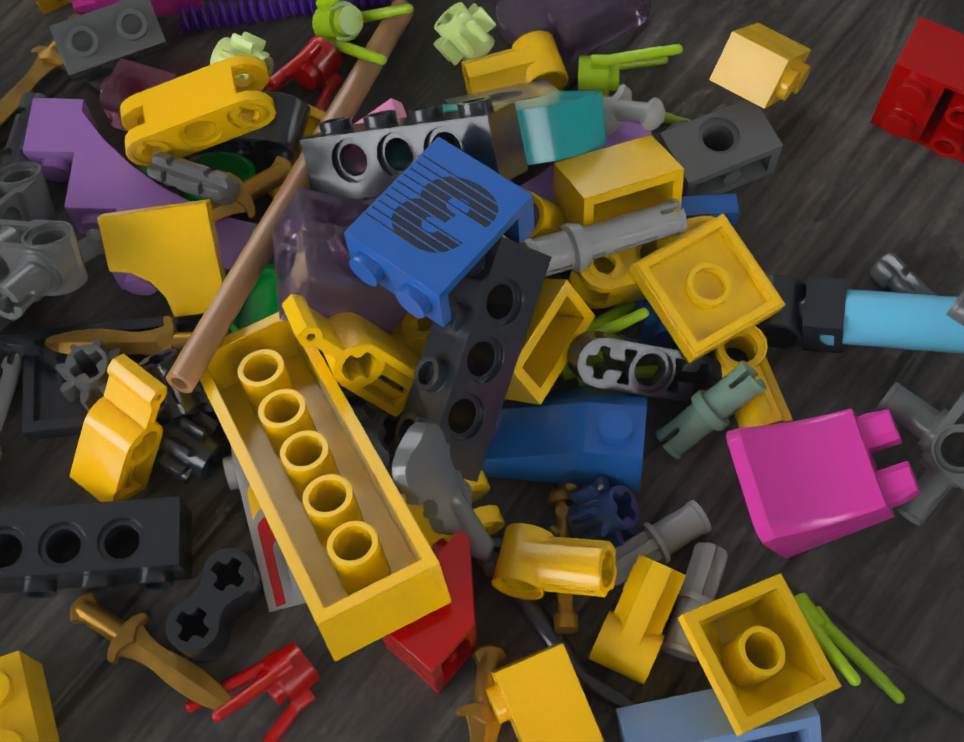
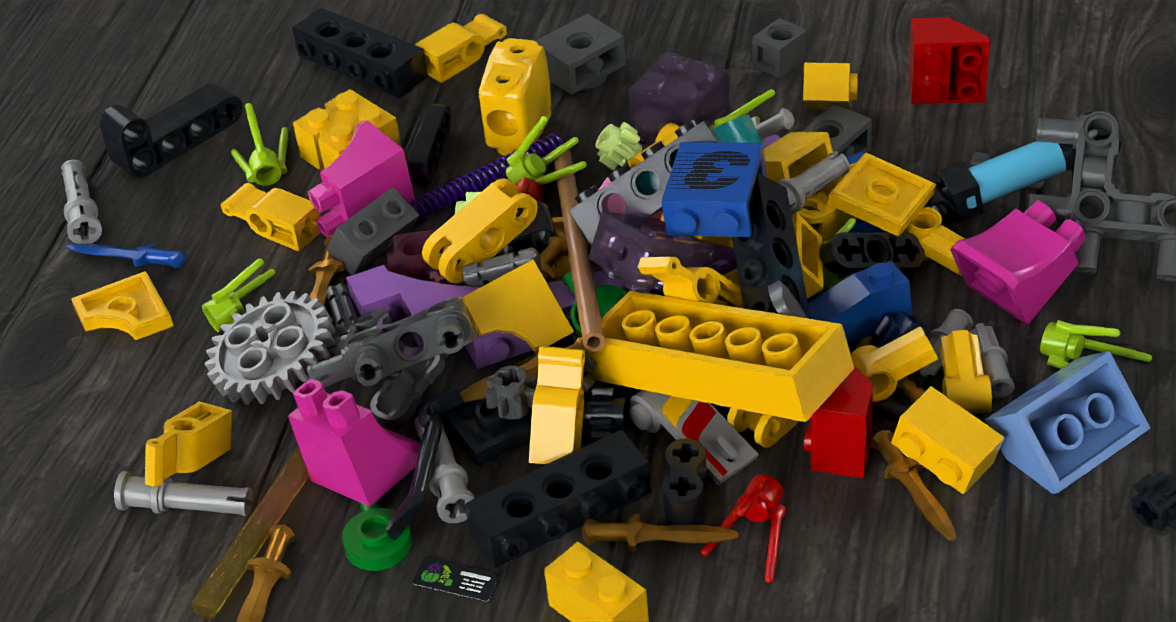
camera: 25 degrees left, 25 degrees down
sand green pin [656,361,767,459] -> none
yellow slope [678,573,842,737] -> none

